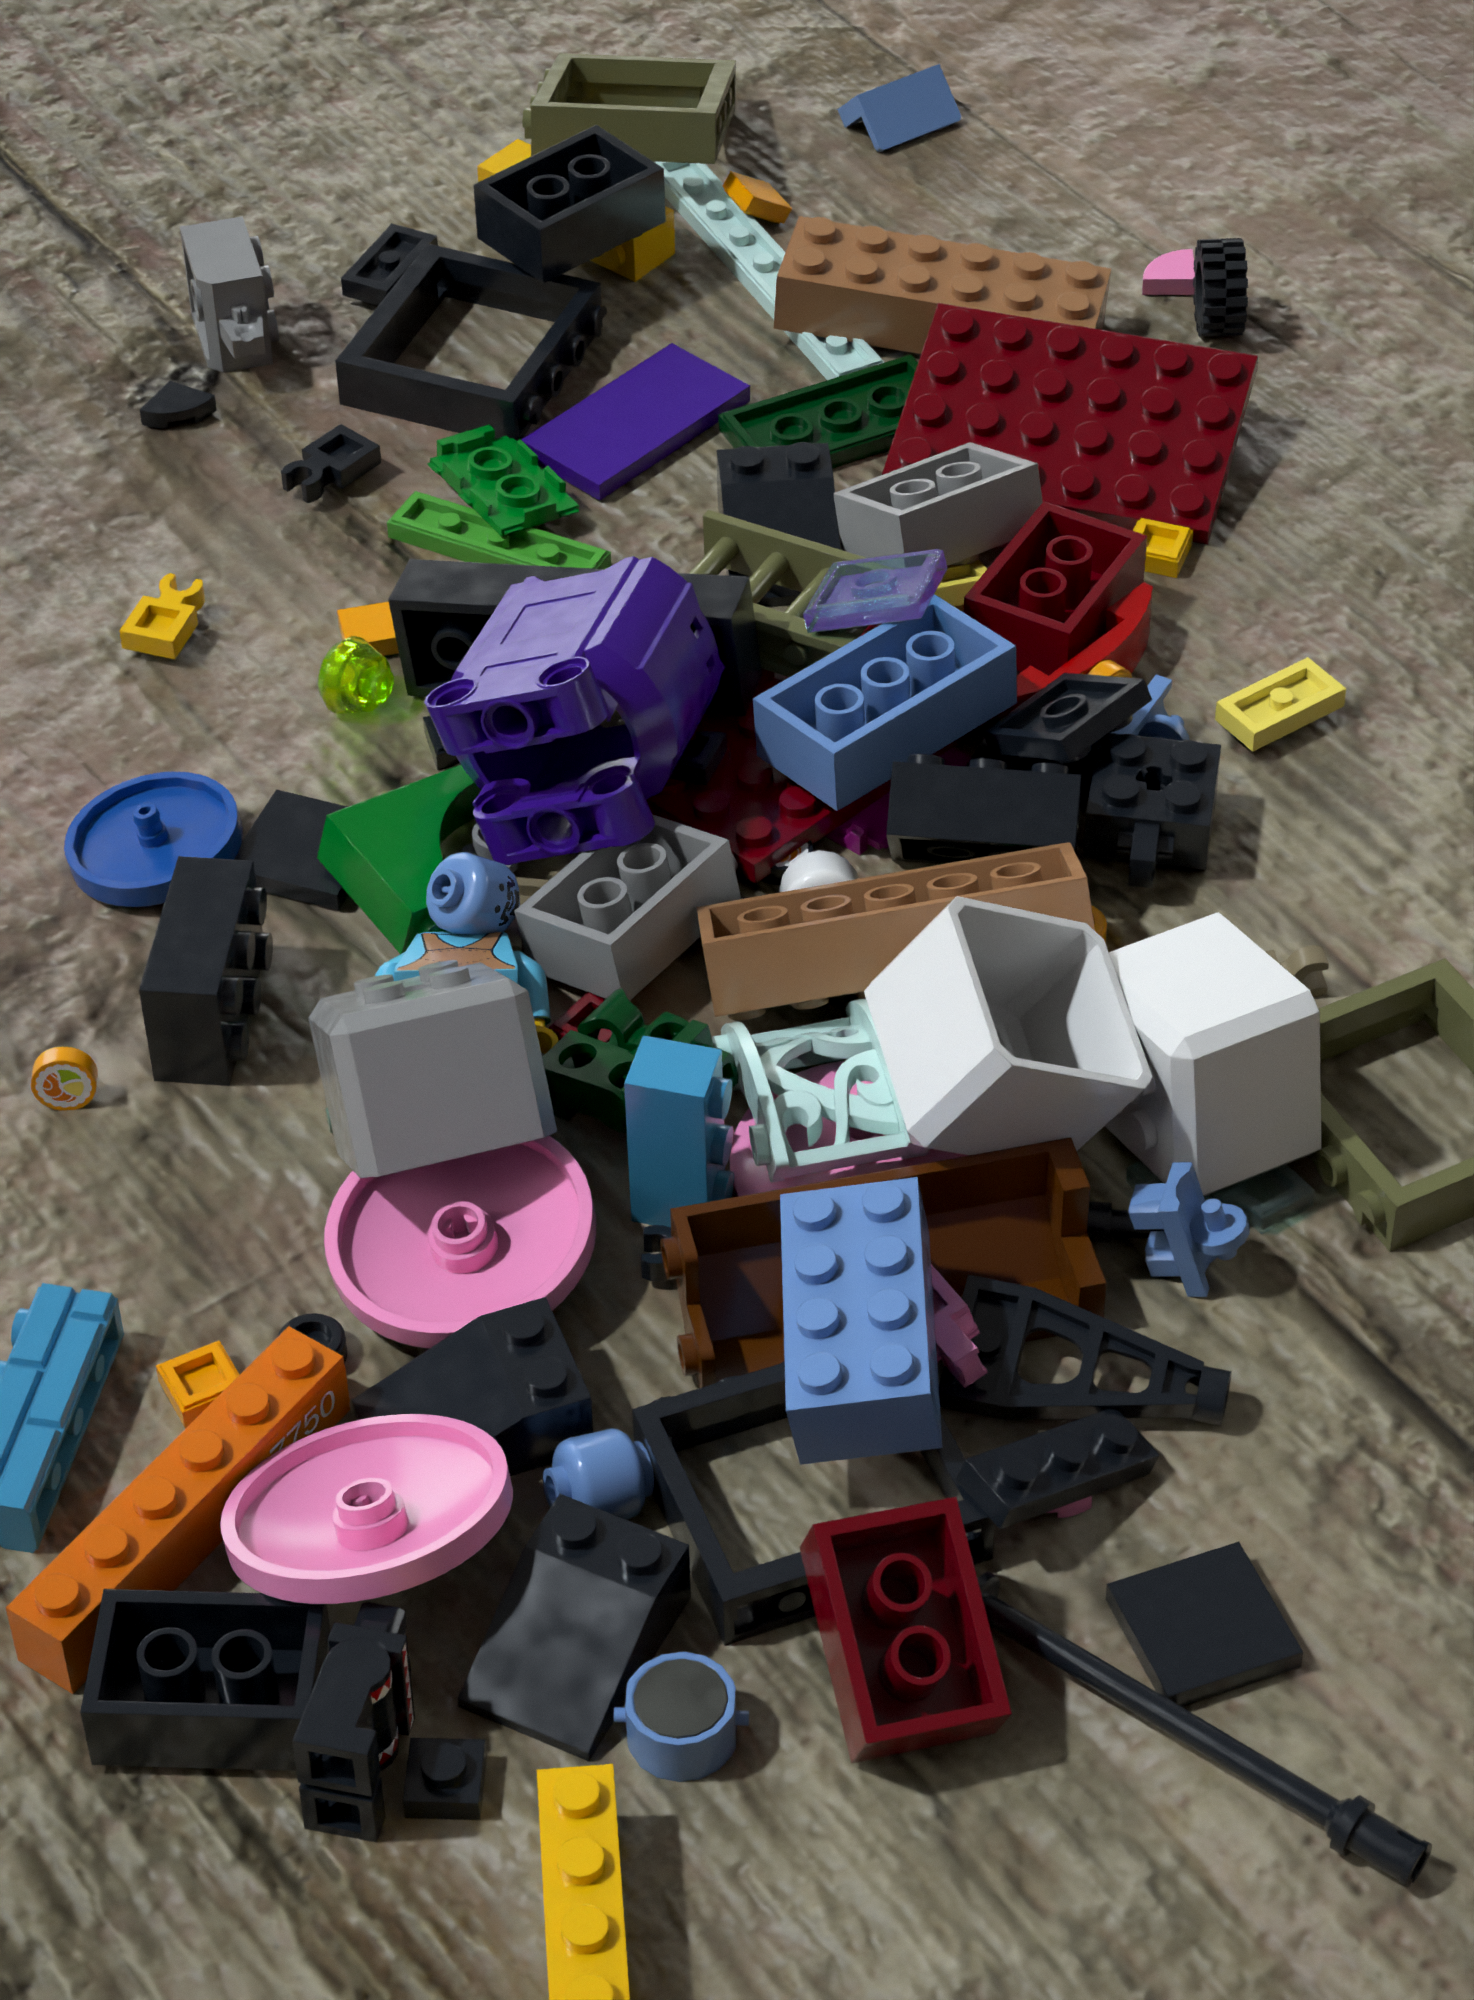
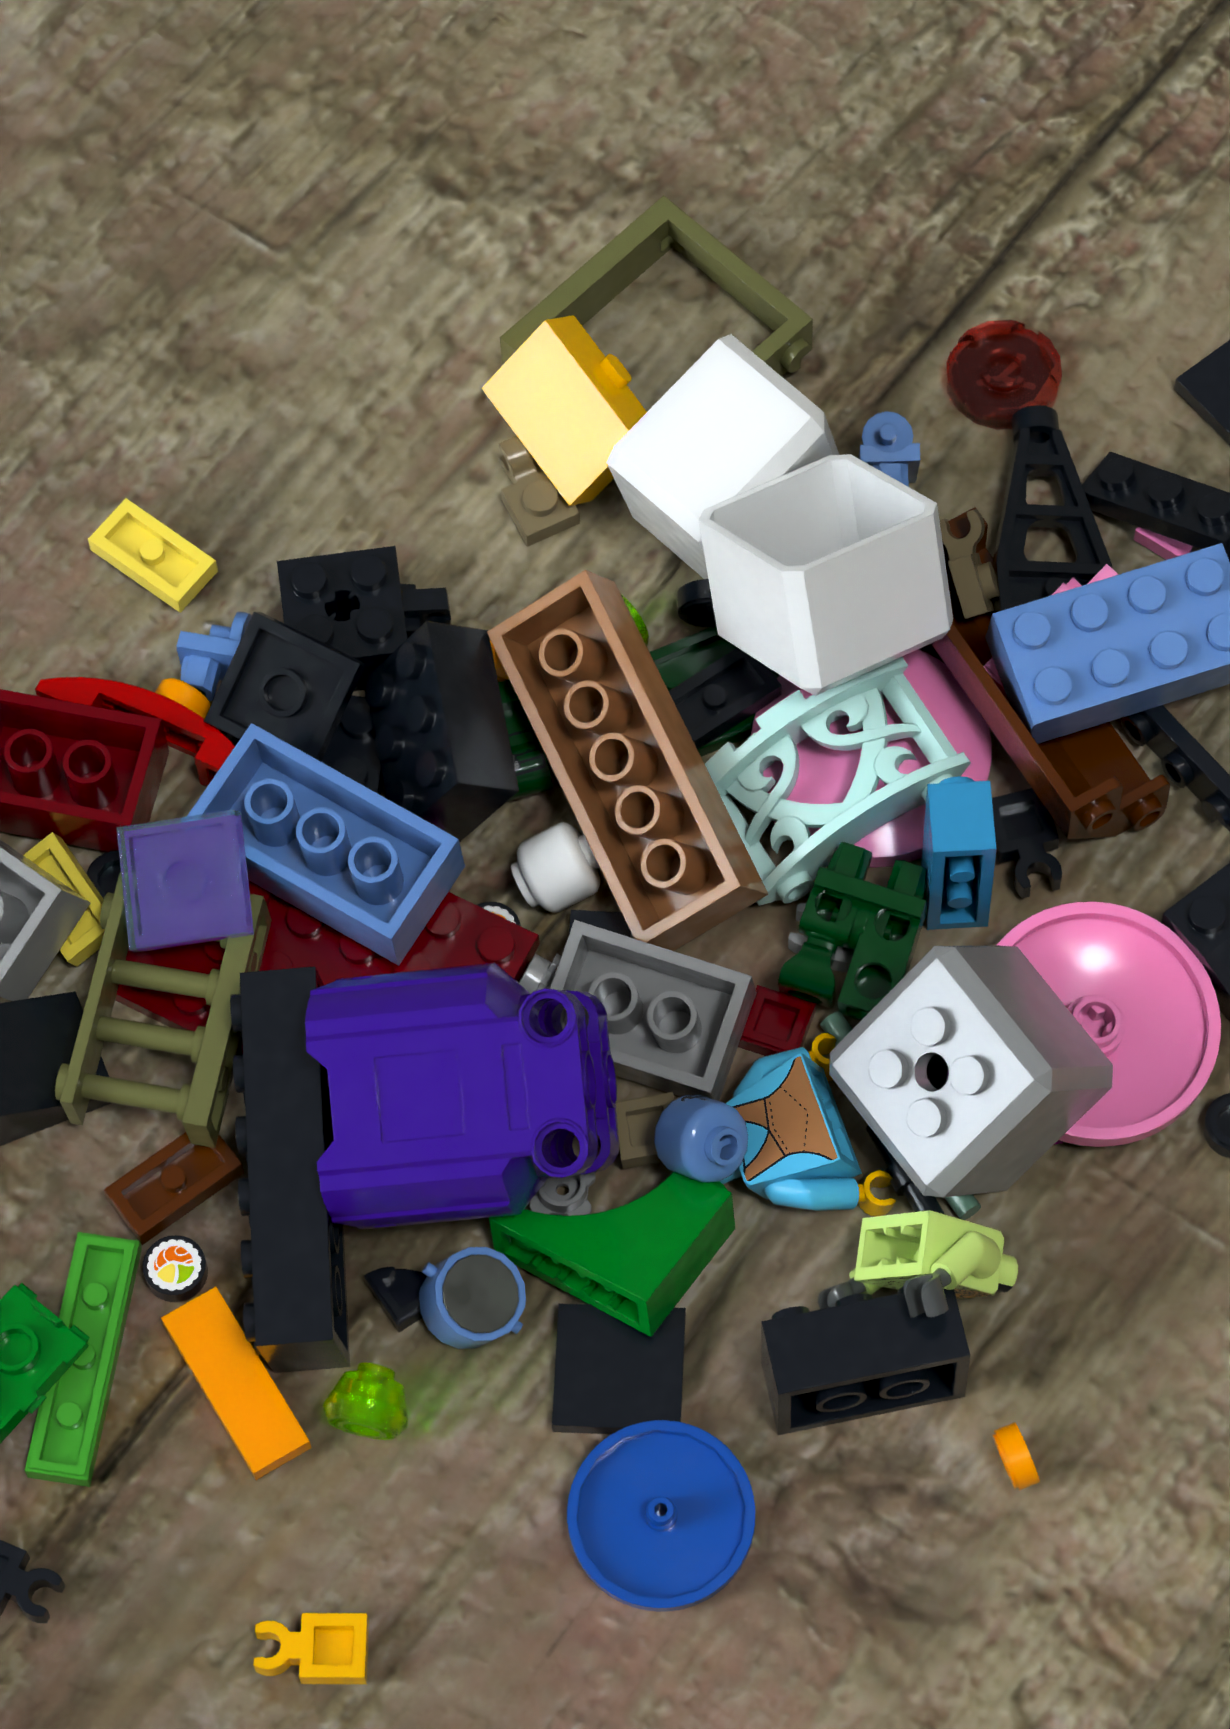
camera: 105 degrees left, 20 degrees up
none -> piece [419,1247,526,1349]
none -> container [482,315,647,506]
none -> yellowish green torso [818,1210,1018,1318]
none -> dark tan plate [940,509,999,619]
none -> clear red tile [946,320,1062,430]

